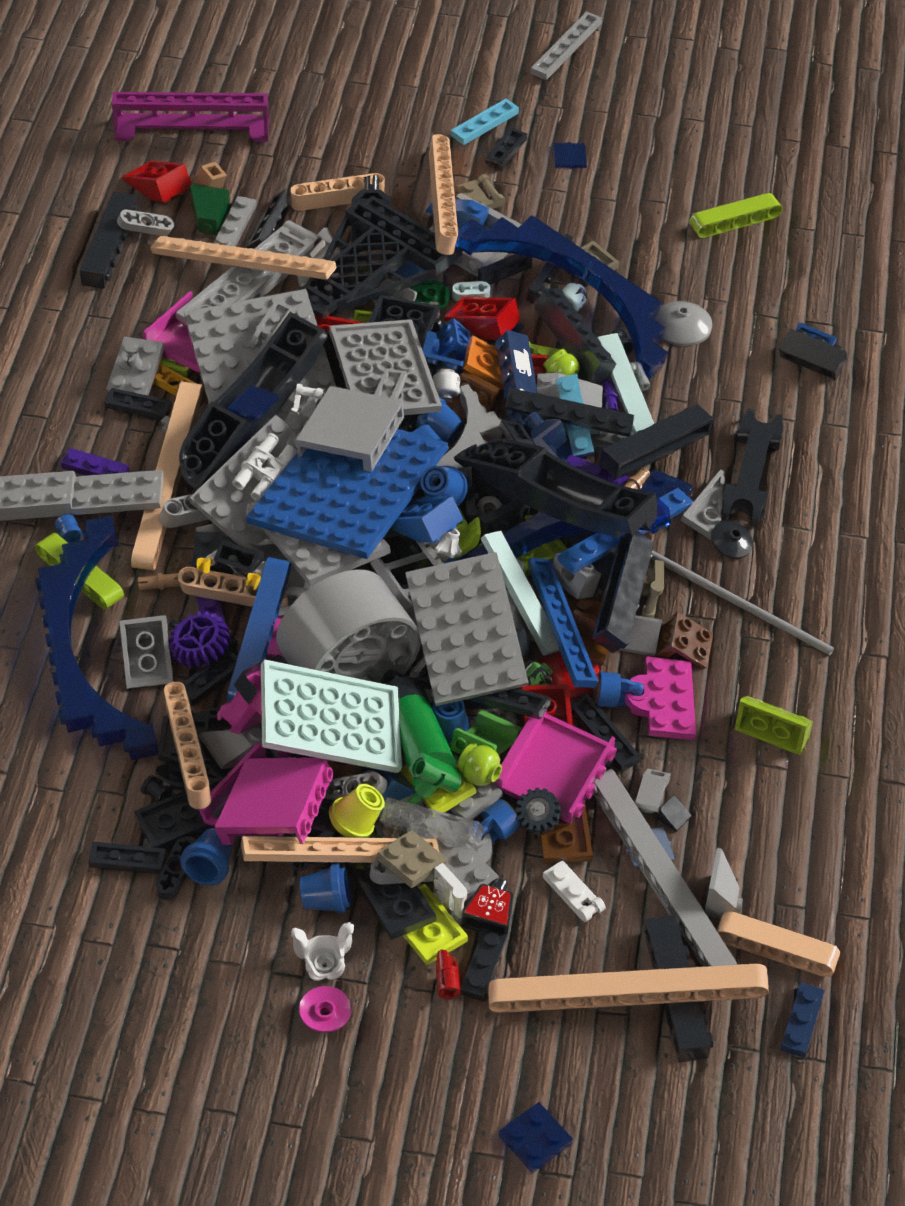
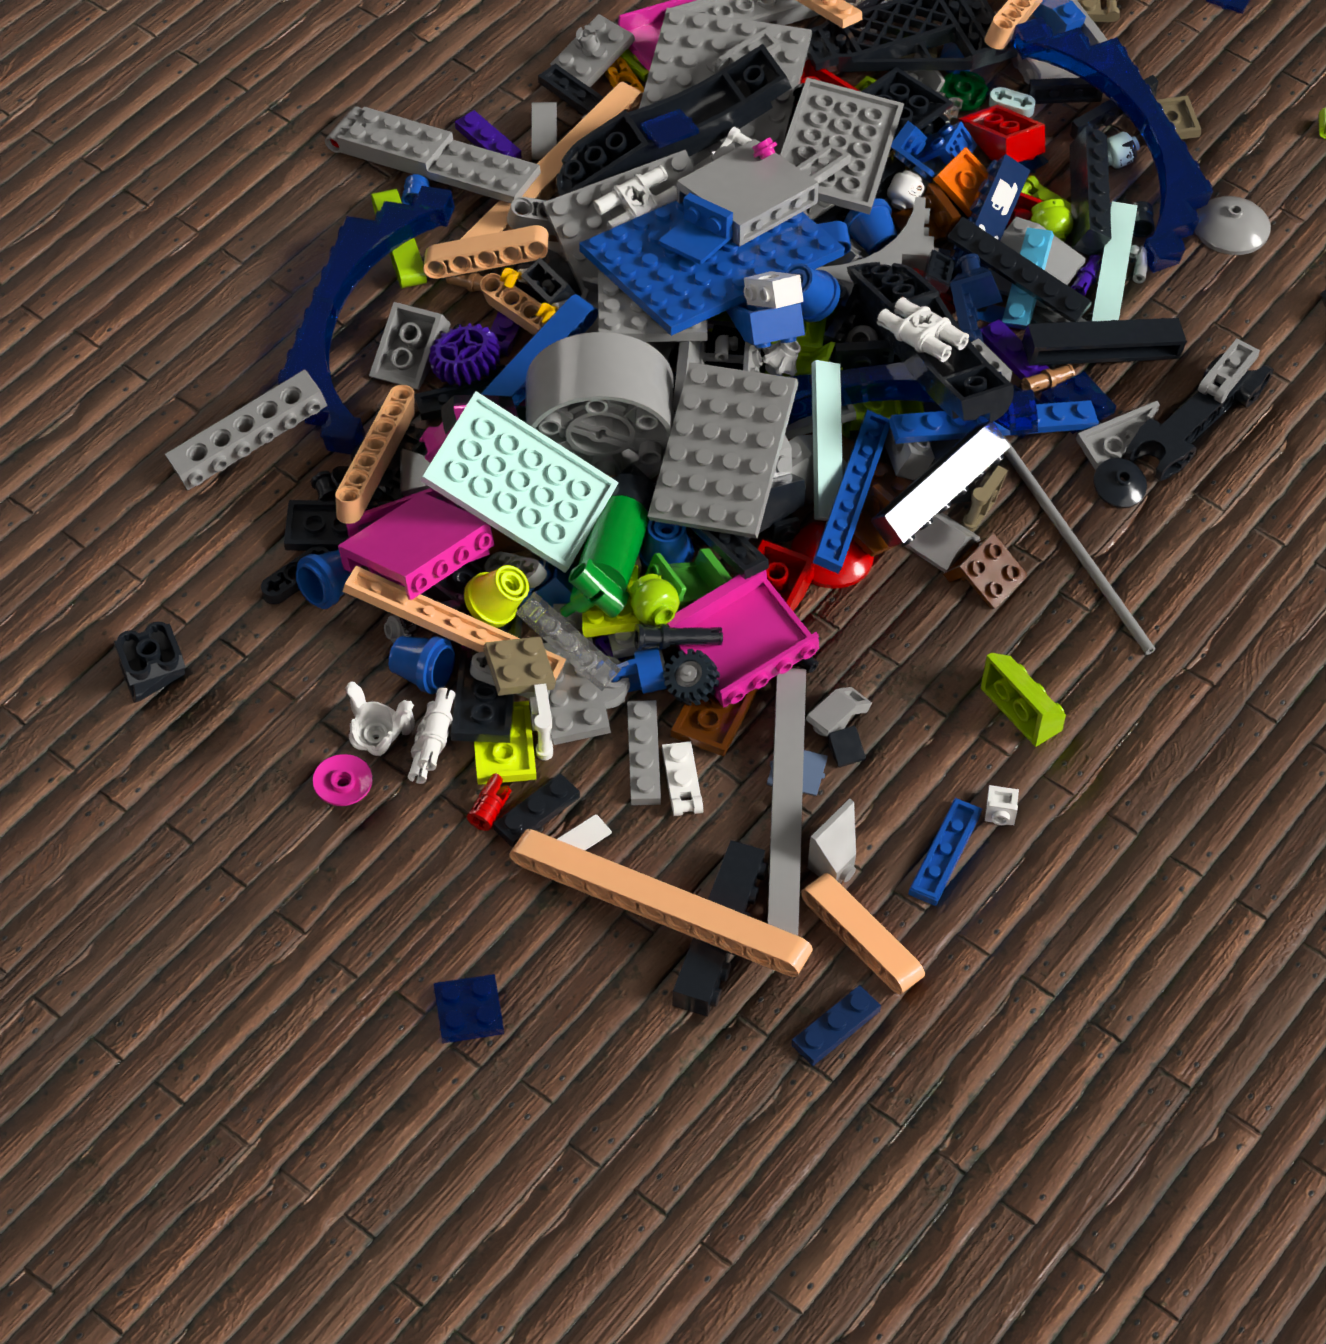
camera: 30 degrees right, 5 degrees up
black plate [88,842,166,874] -> none
torso [462,878,514,938] -> none
head [525,662,553,686] -> none
black plate [570,693,641,772] -> none
dark pink plate [592,656,696,740] -> none
none -> black piece [113,621,186,703]
none -> light grey brick [165,370,327,490]
none -> light grey plate [384,615,413,643]
none -> white pin [408,688,455,784]
none -> light nougat beam [423,225,549,279]
none -> light grey beam [532,102,557,160]
none -> white sticker [557,815,612,850]
none -> light grey plate [627,700,661,805]
none -> black pin [634,624,723,650]
none -> blue bracket [659,193,733,264]
none -> light grey arm [715,335,738,362]
none -> white brick [744,271,803,308]
none -> dark pink plate [752,137,777,160]
none -> white pin [877,297,969,362]
none -> blue tile [908,798,982,906]
none -> white bracket [985,785,1019,825]
none -> light grey plate [1198,338,1260,403]

